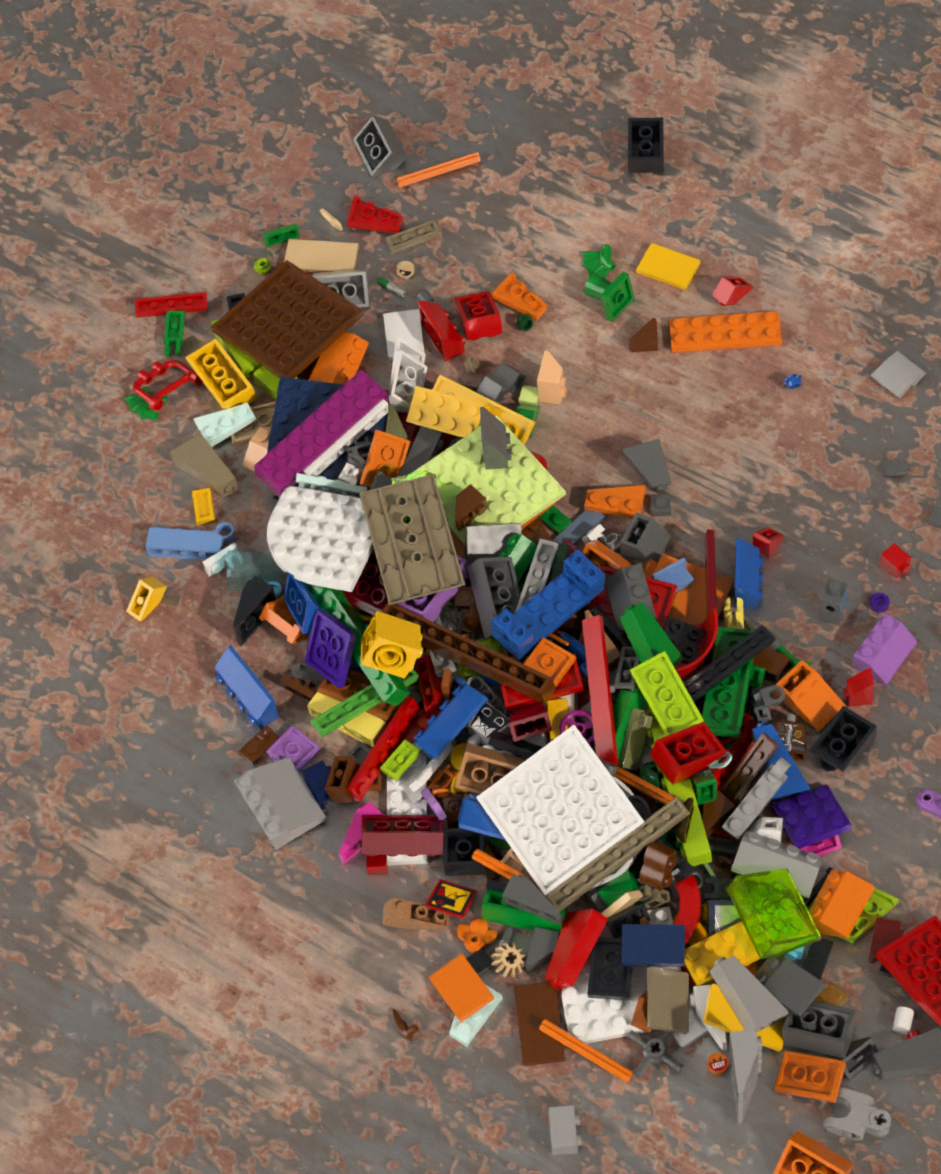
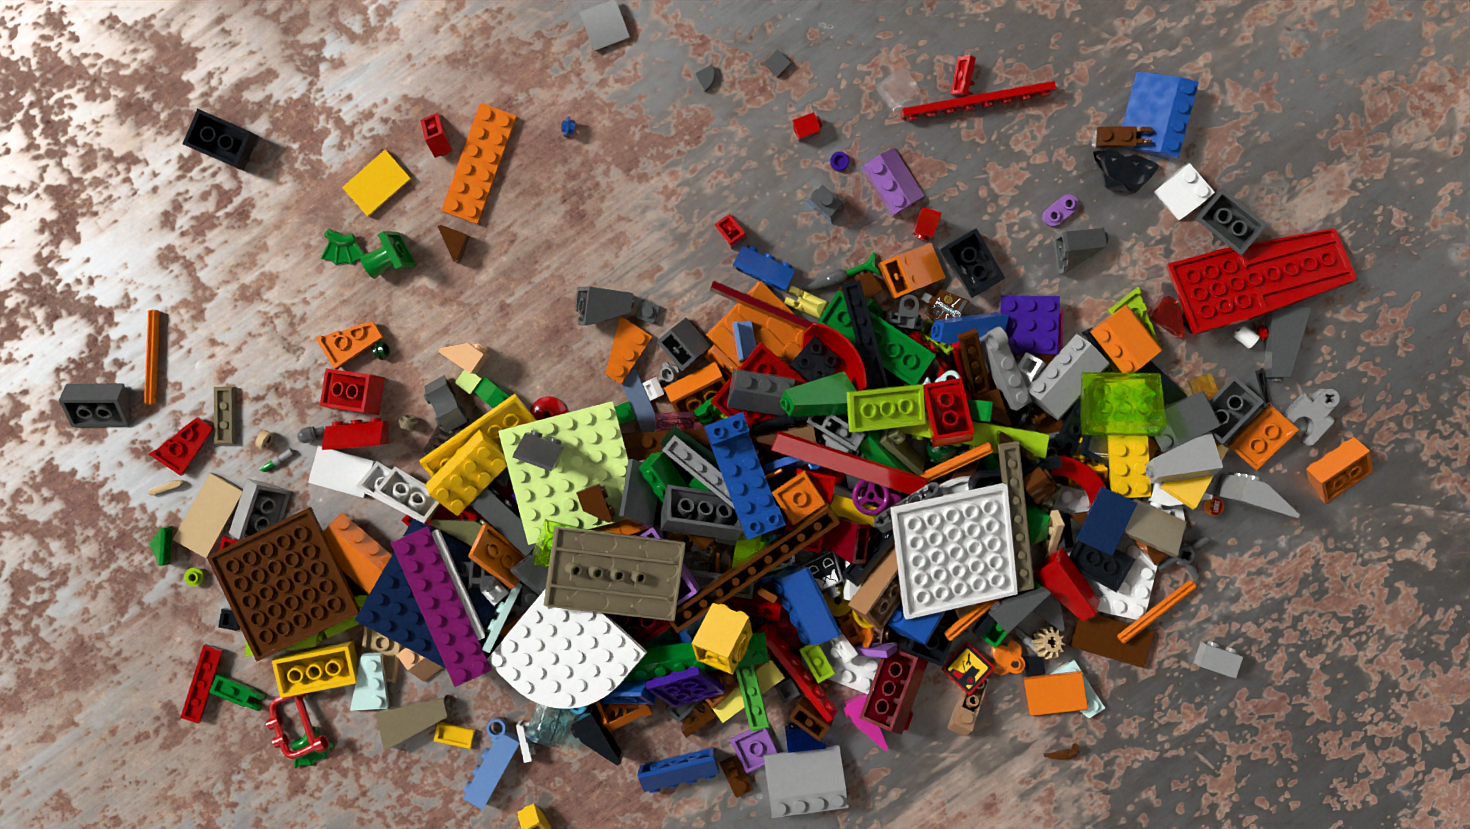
camera: 70 degrees left, 30 degrees up
none -> dark grey slope [1054,228,1108,274]

